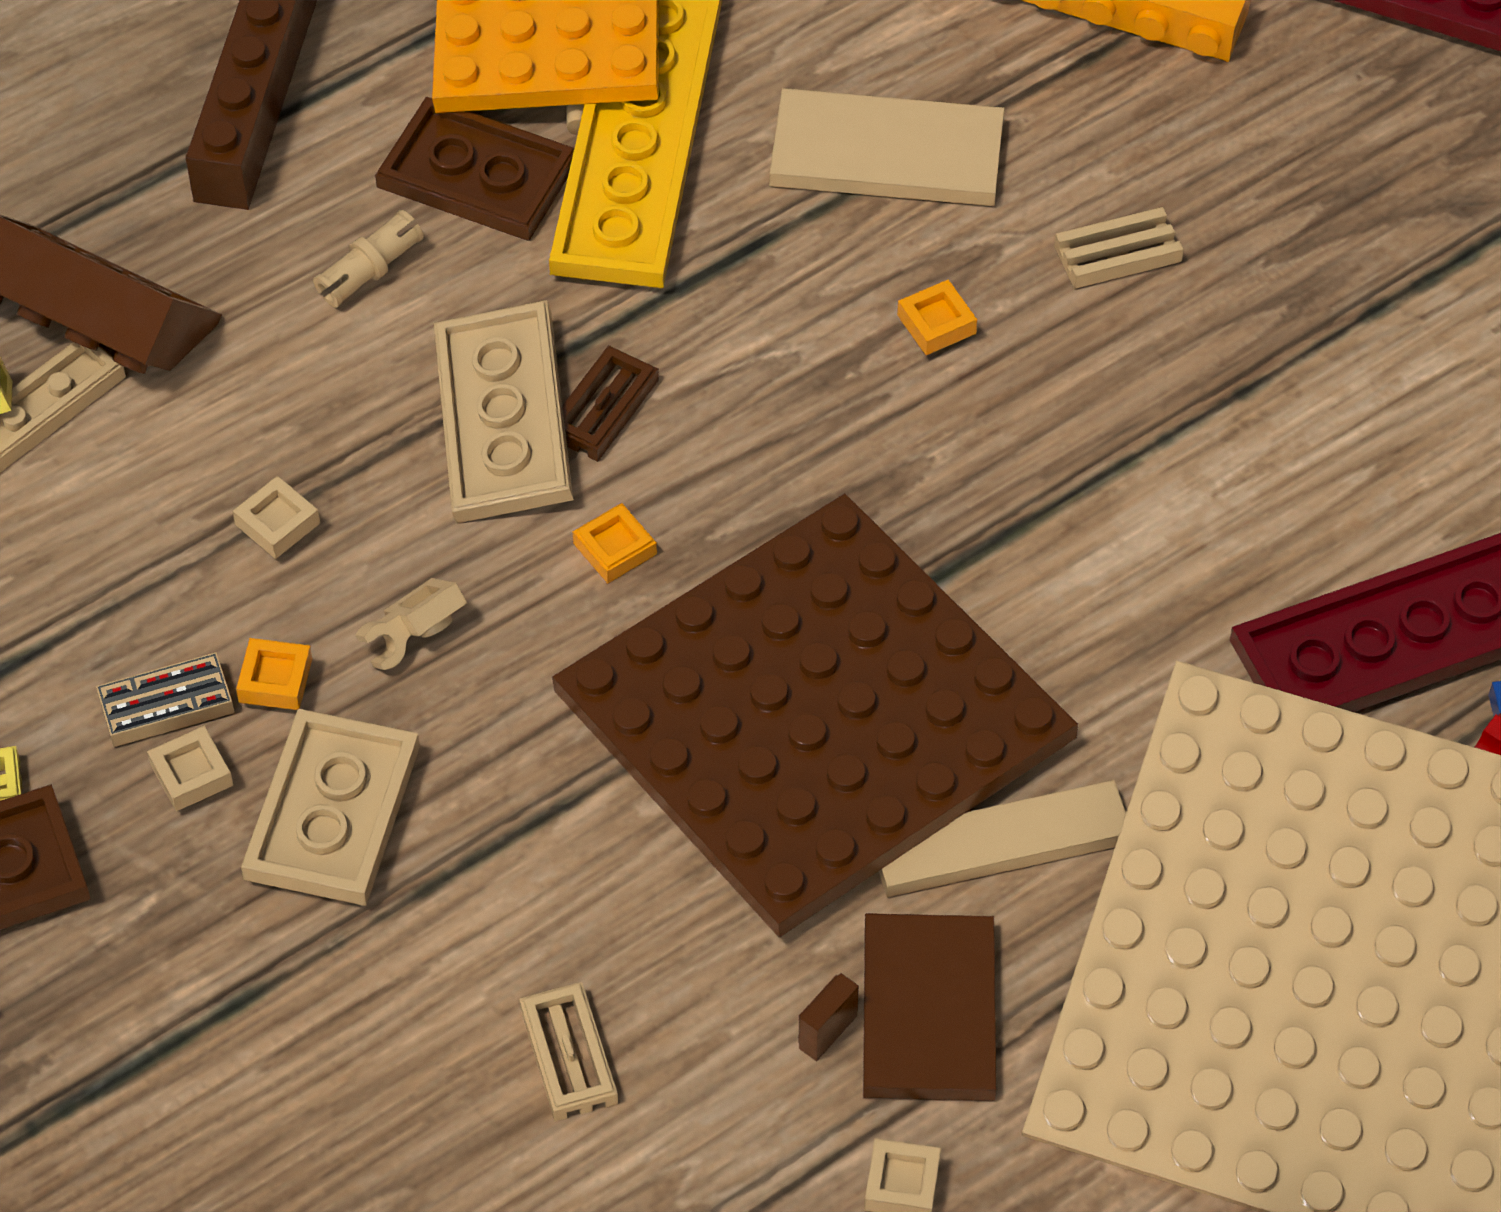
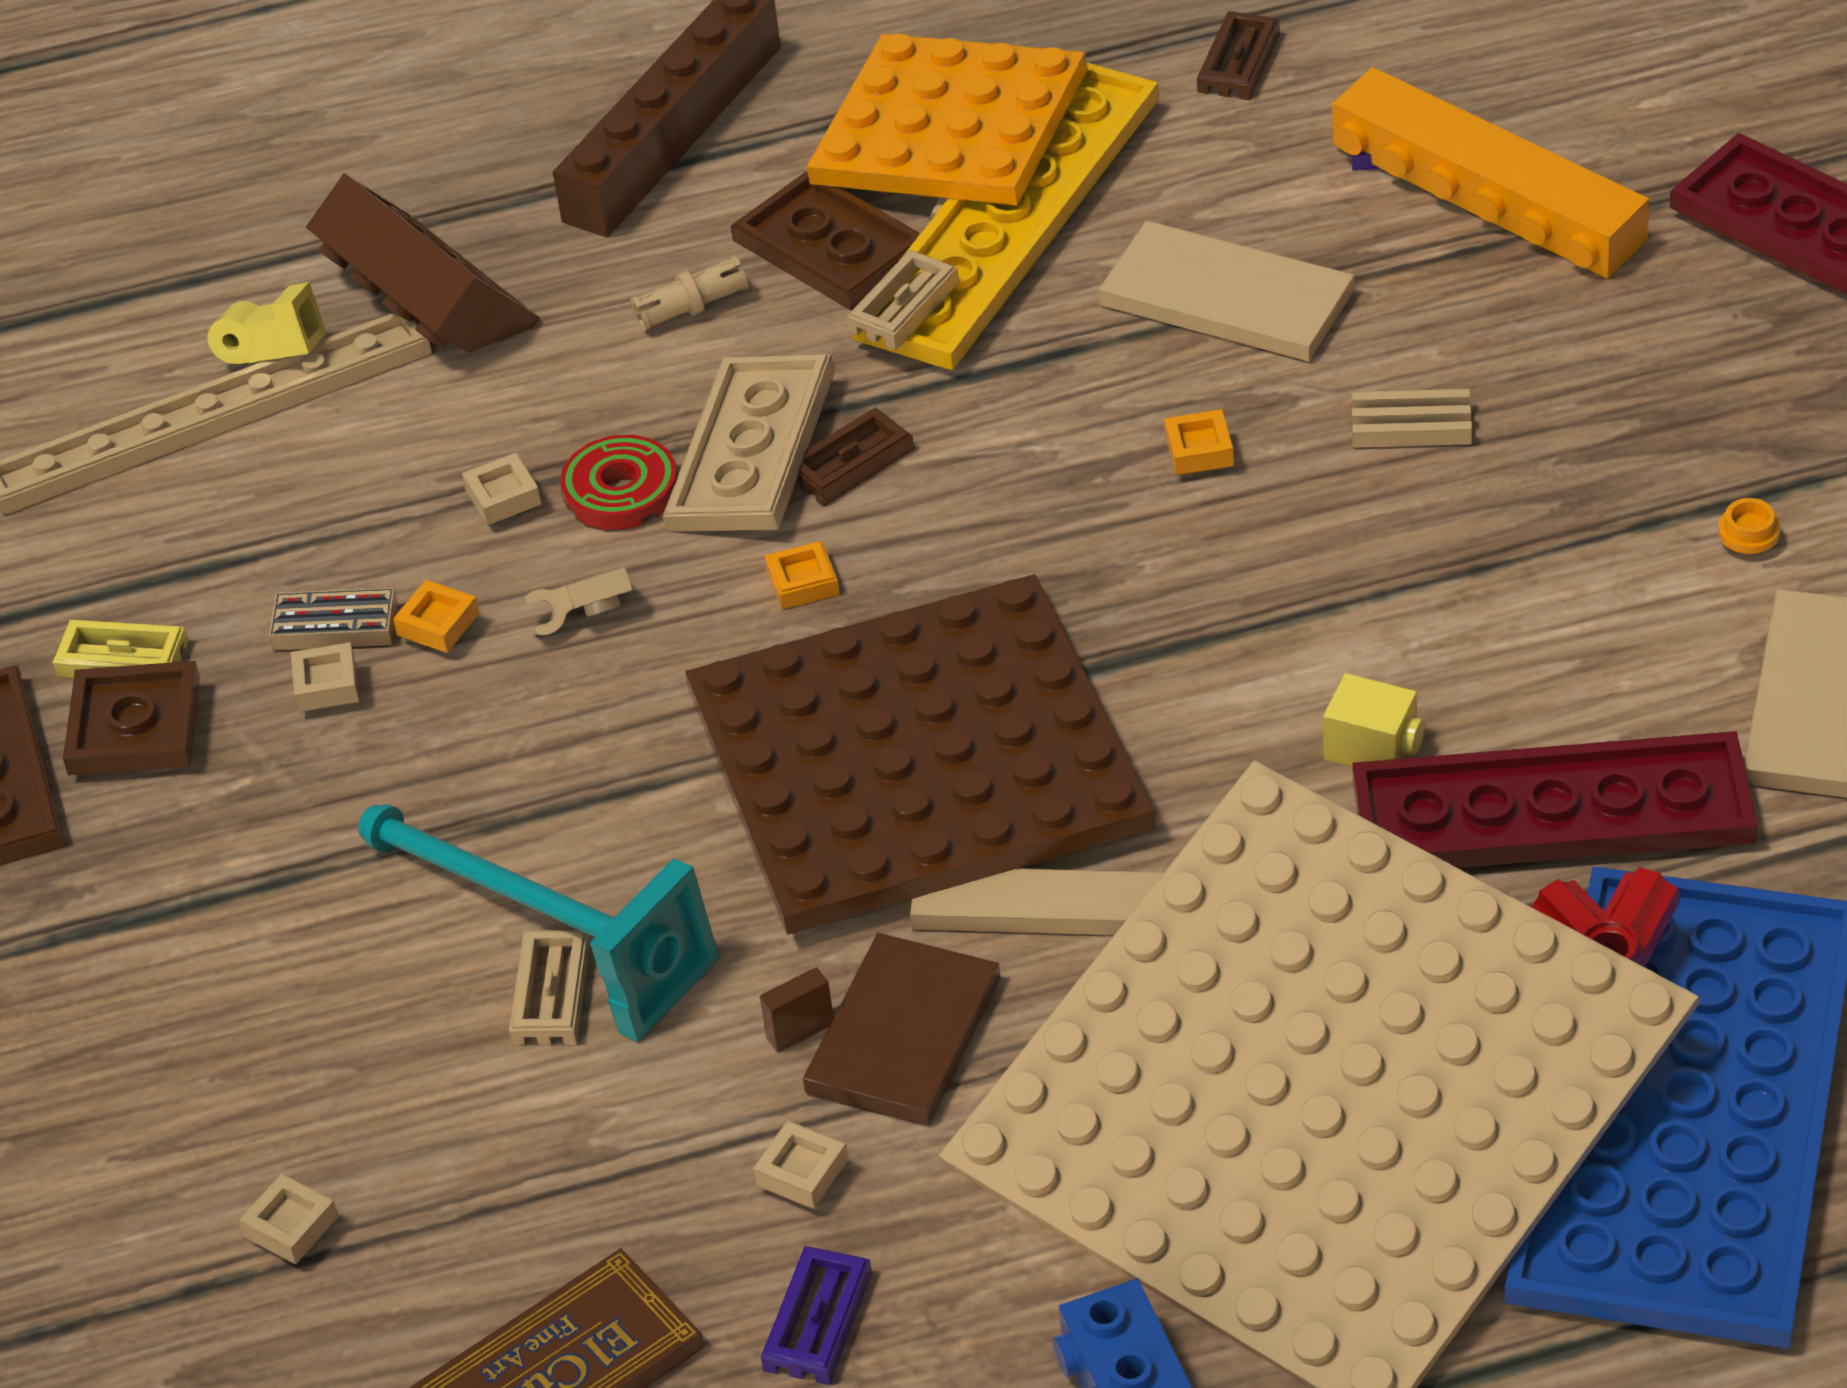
camera: 25 degrees right, 10 degrees down
tan plate [241,709,420,906] -> none
none -> teal tile [358,804,720,1042]
none -> red tile [560,434,678,530]
none -> tan tile [846,250,959,350]
none -> light yellow brick [1323,673,1425,767]
none -> light orange plate [1718,498,1780,554]

